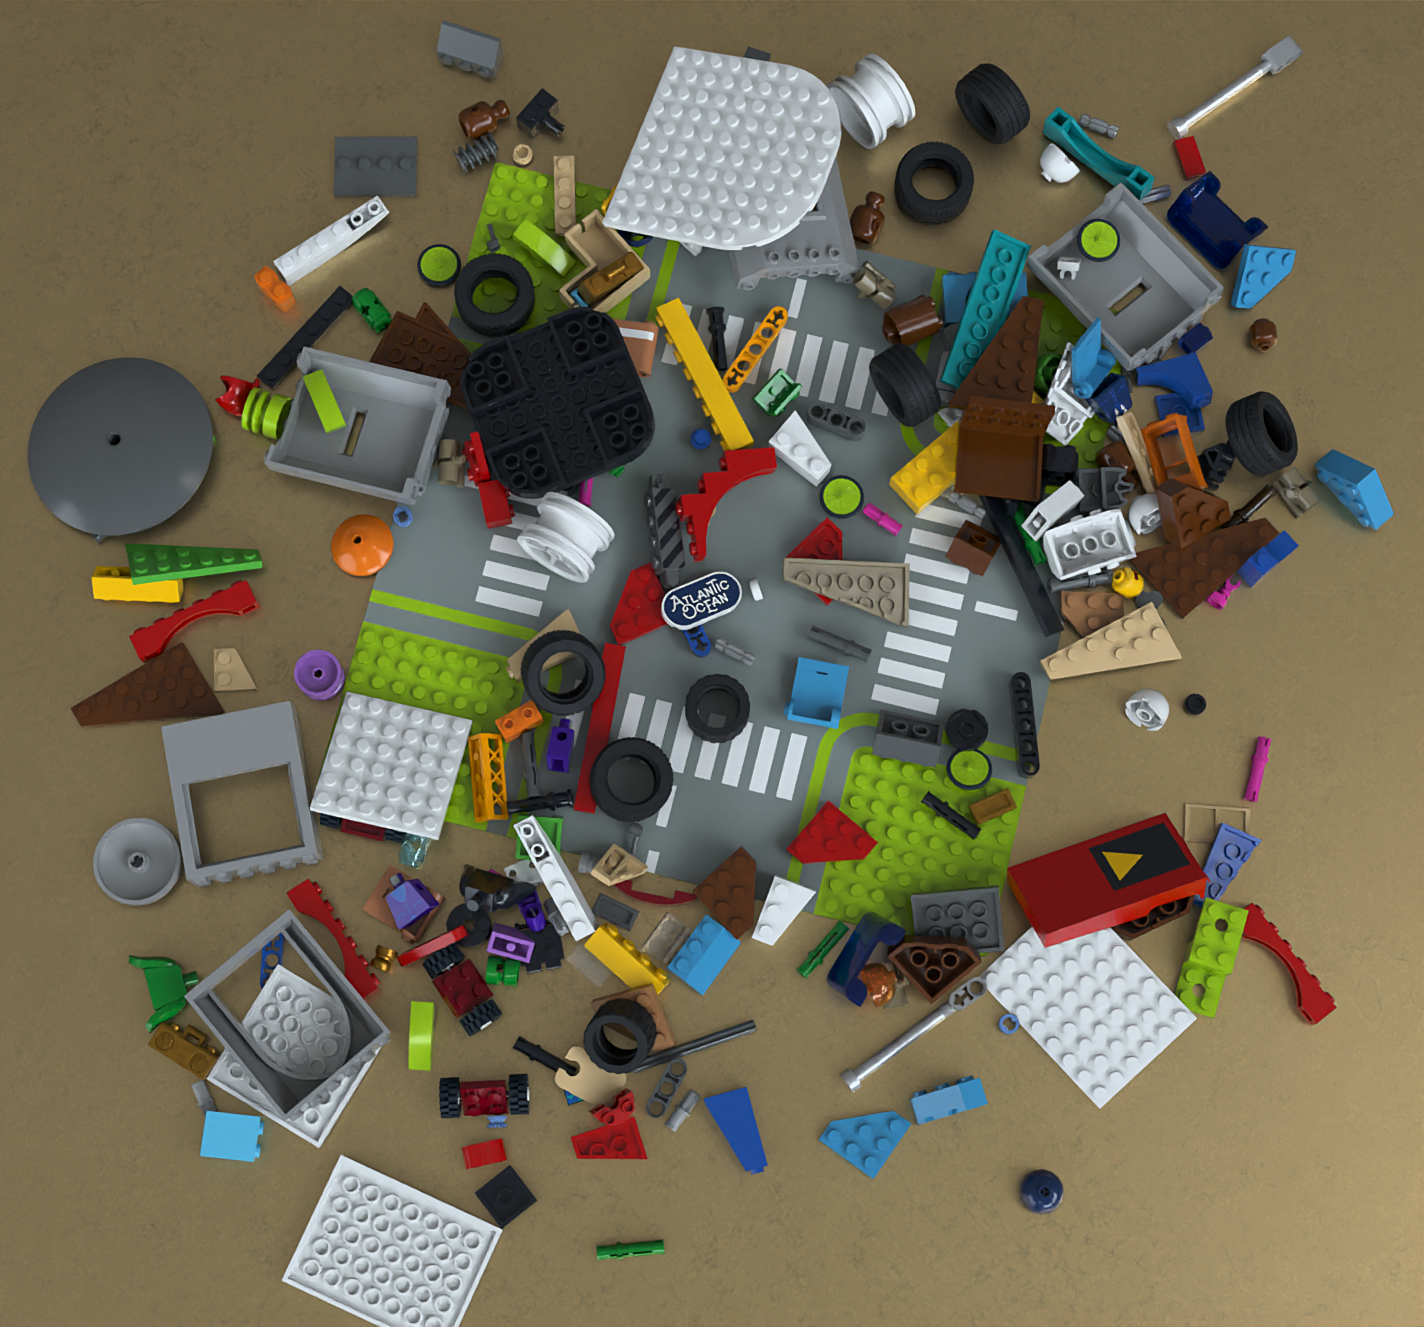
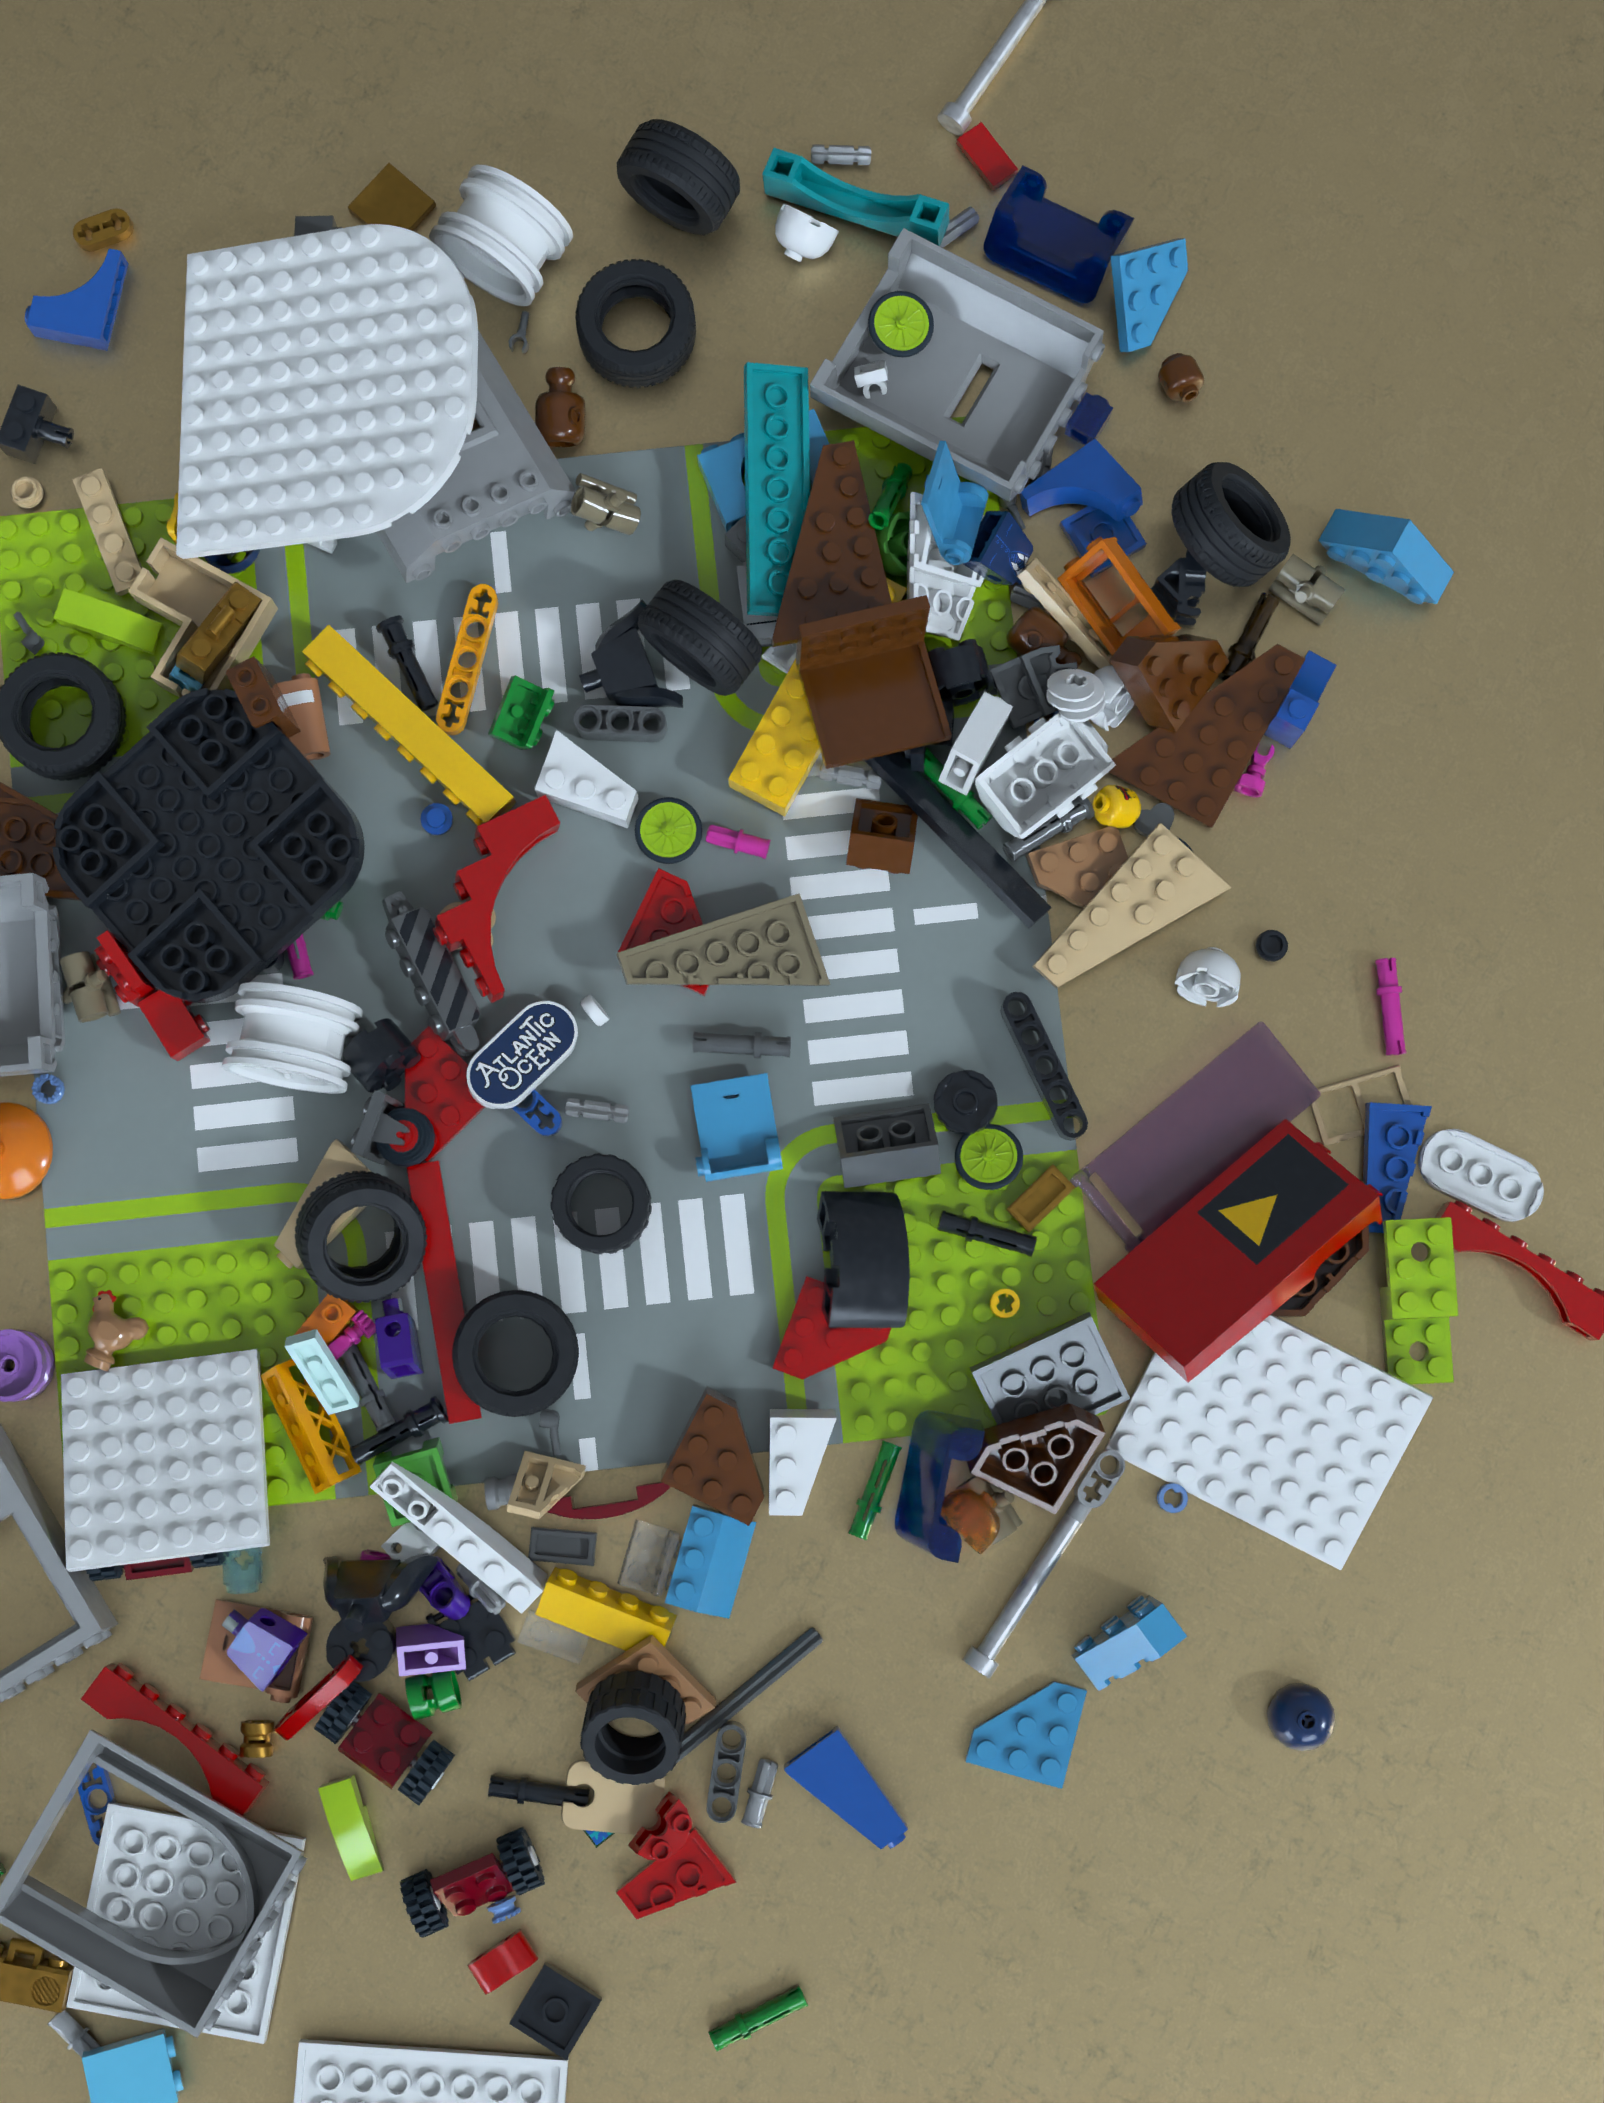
camera: 20 degrees left, 5 degrees up
reddish brown cylinder [882,295,943,347] -> none
none -> blue arch [25,249,129,351]
none -> pearl gold beam [73,208,134,252]
none -> medium nougat animal [84,1290,149,1371]
none -> reddish brown panel [226,656,301,737]
none -> light aqua plate [284,1329,360,1415]
none -> dark pink piece [328,1310,376,1360]
none -> black brick [342,1018,421,1093]
none -> pearl gold tile [348,163,436,231]
none -> plate [351,1090,435,1167]
none -> dark grey hand [508,311,529,354]
none -> black torso [579,599,683,708]
none -> black panel [817,1191,910,1328]
none -> green pin [868,463,913,530]
none -> yellow bush [990,1289,1020,1318]
none -> white piece [1046,669,1105,722]
none -> clear purple flag [1069,1022,1321,1253]
none -> white tile [1418,1129,1544,1222]

